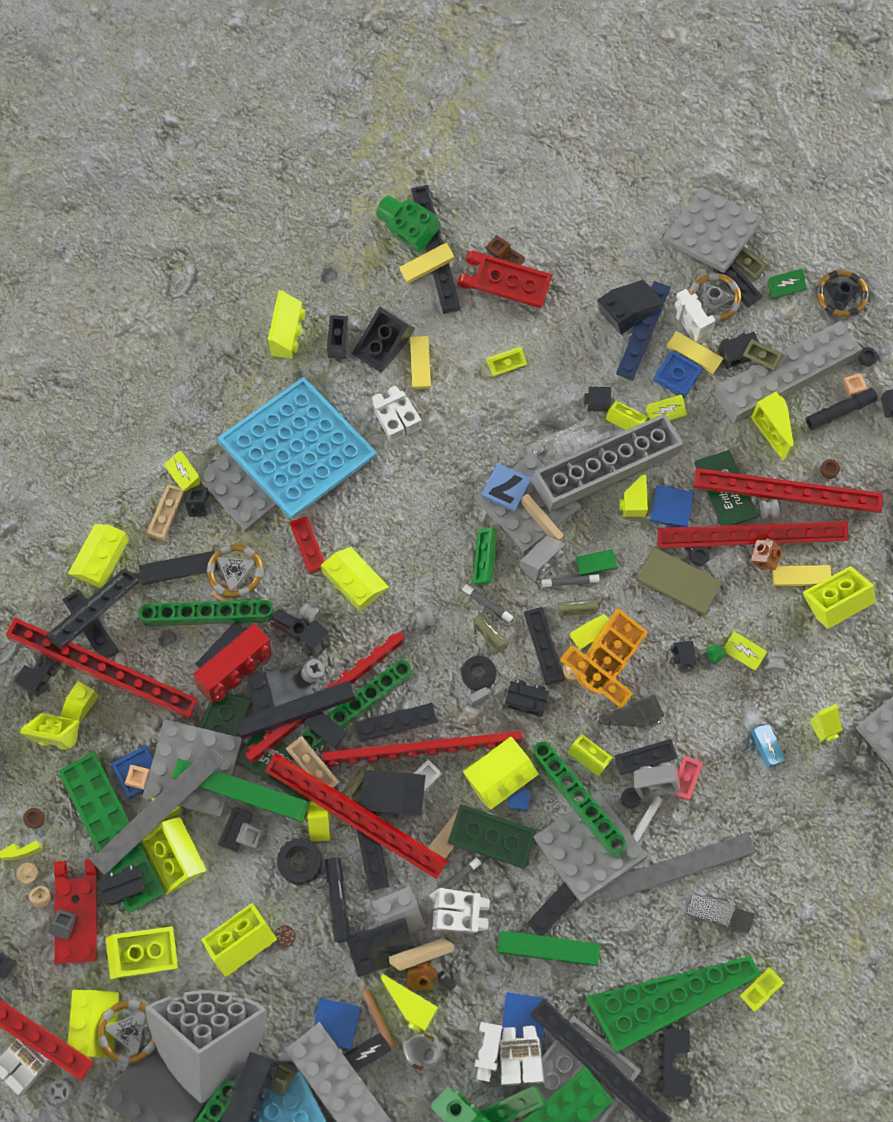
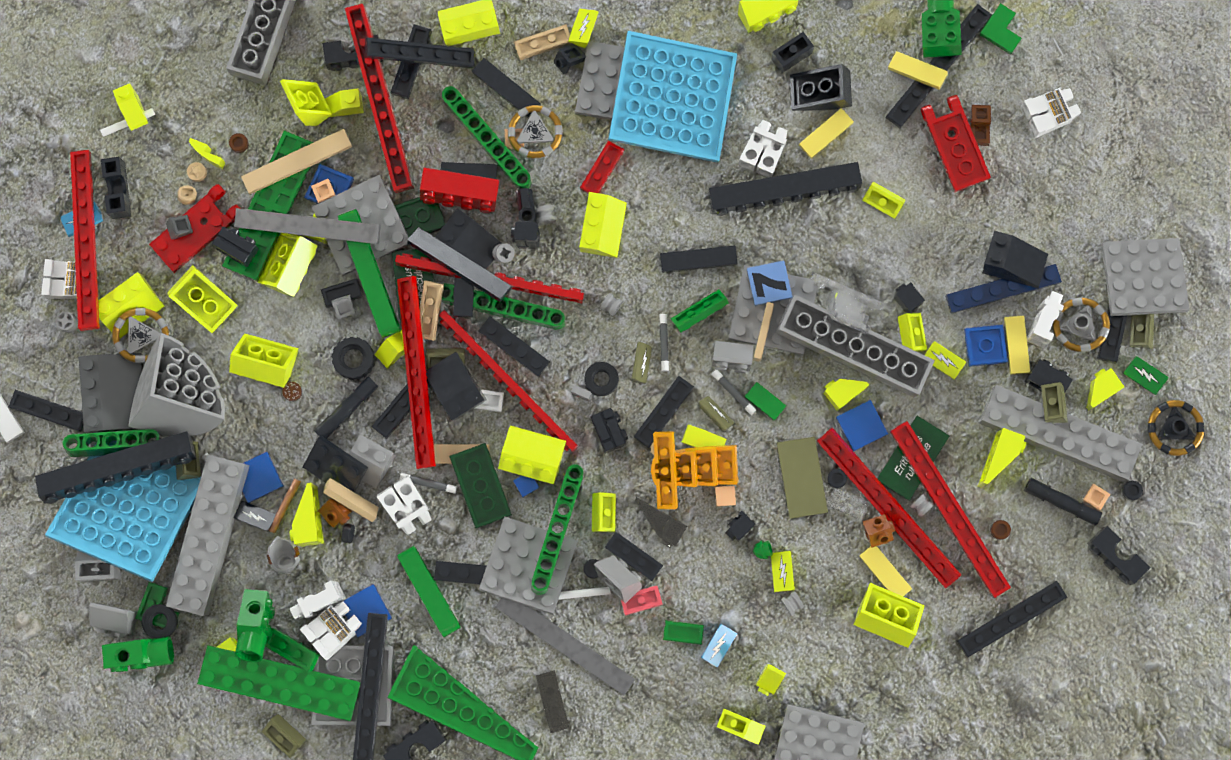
camera: 60 degrees right, 10 degrees up
none -> tan tile [241,129,352,194]
none -> black tile [660,245,738,273]
none -> green tile [663,620,704,645]
none -> black brick [708,162,863,216]
none -> light nougat tile [715,486,736,507]
none -> neon yellow slope [717,709,766,745]
none -> green tile [979,3,1022,55]
none -> white hips [1022,88,1081,138]
none -> neon yellow slope [1086,368,1124,411]

